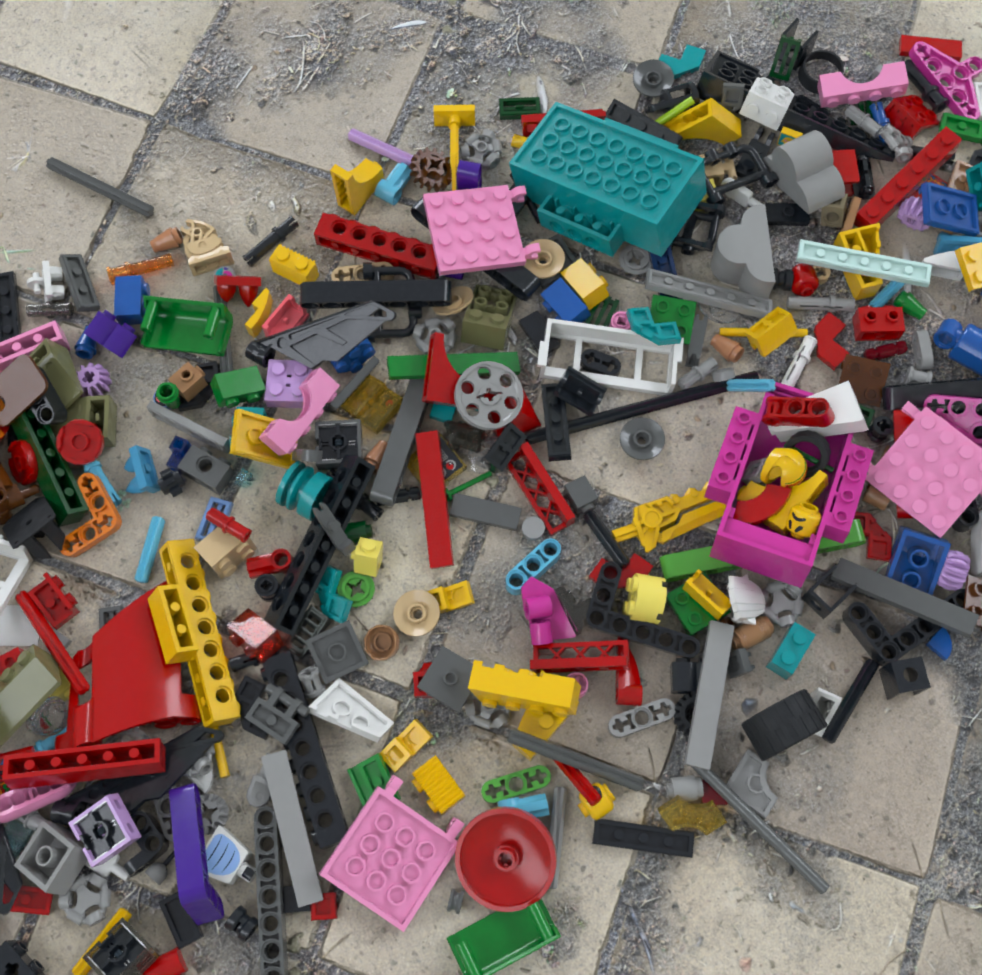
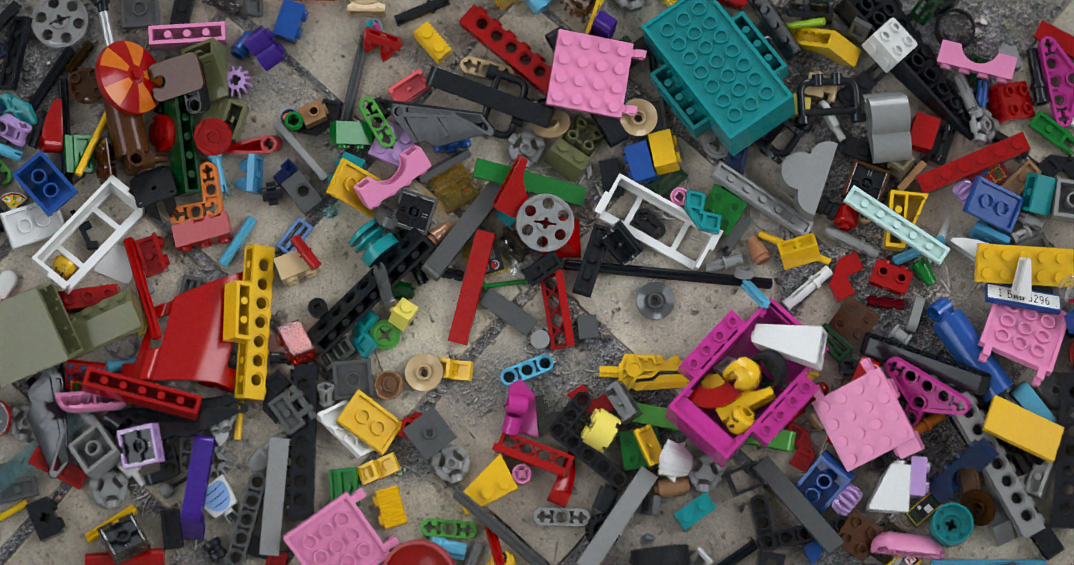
camera: 15 degrees right, 10 degrees up
green piece [140,295,233,357] -> none
yellow slope [245,288,273,338] -> none
red piece [246,548,294,579] -> none
yellow wedge [468,660,581,717] -> none
black axle [584,510,630,569] -> none
red piece [762,396,835,427] -> none
yellow tile [777,127,803,146] -> none
none -> wedge [171,210,234,253]
none -> red piece [225,135,282,154]
none -> yellow tile [336,389,402,455]
none -> bright green beam [359,97,396,148]
none -> dark grey hinge [603,380,643,425]
none -> piece [841,159,891,202]

